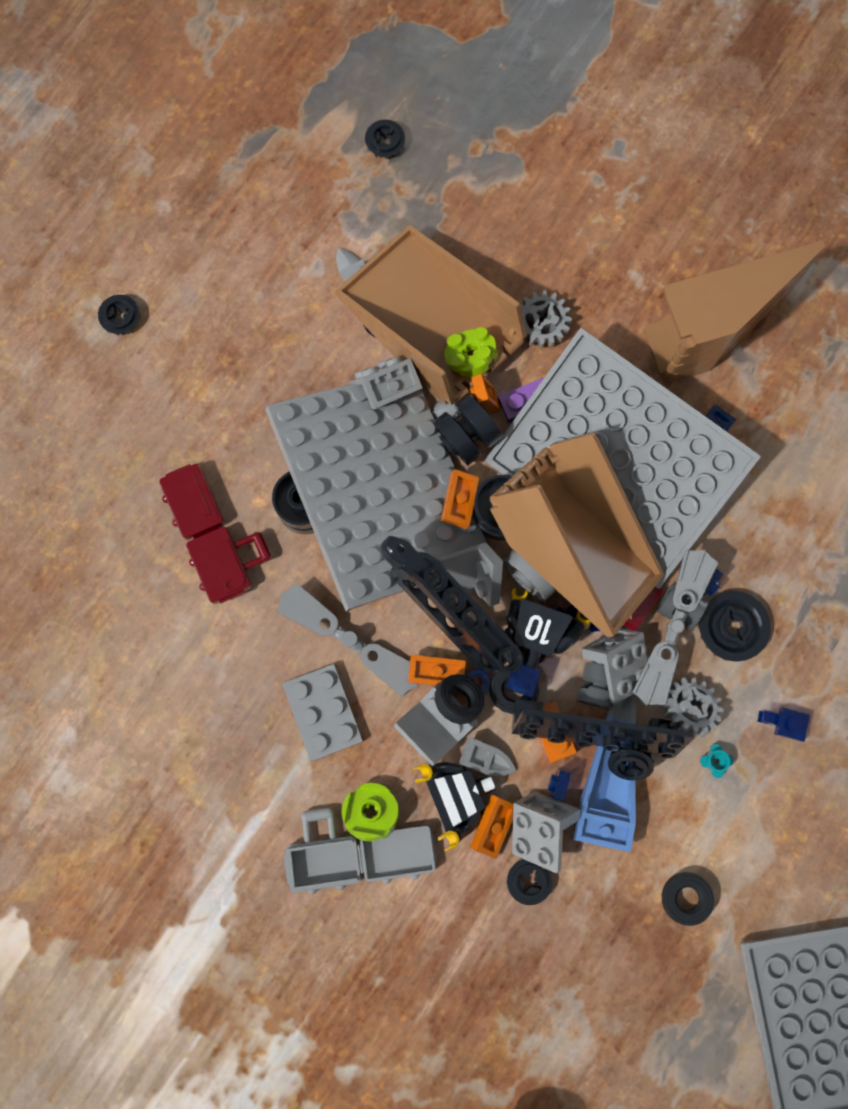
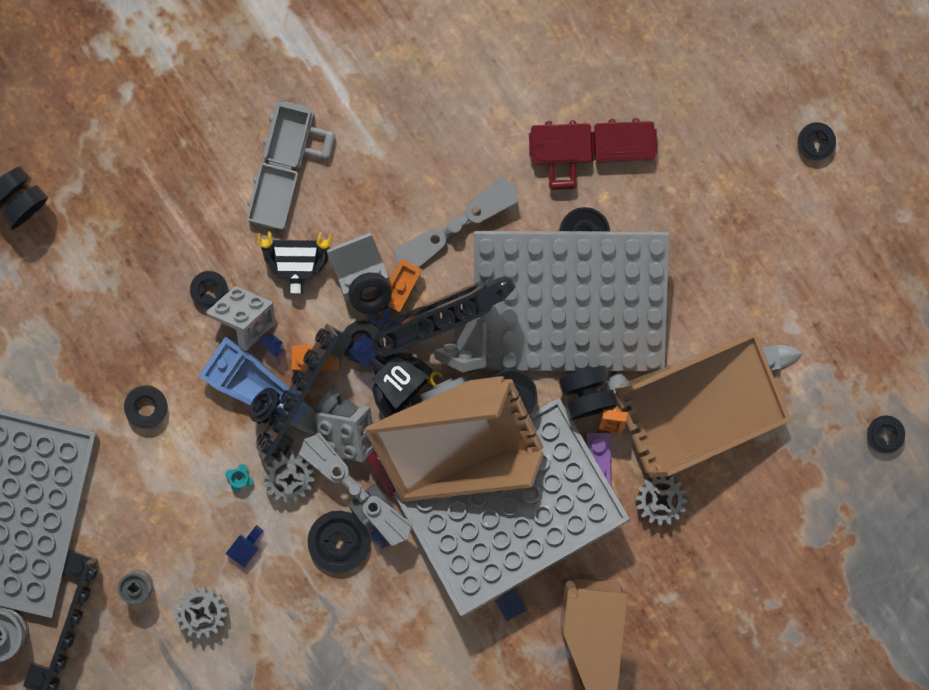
camera: 115 degrees right, 10 degrees up
light grey plate [282,664,363,762] -> none
lime plate [342,783,399,842] -> none
light grey bracket [349,356,422,409] -> none
orange plate [441,469,479,529] -> none
lime plate [444,327,498,378] -> none
light grey plate [459,737,516,776] -> none
orange plate [470,795,514,859] -> none

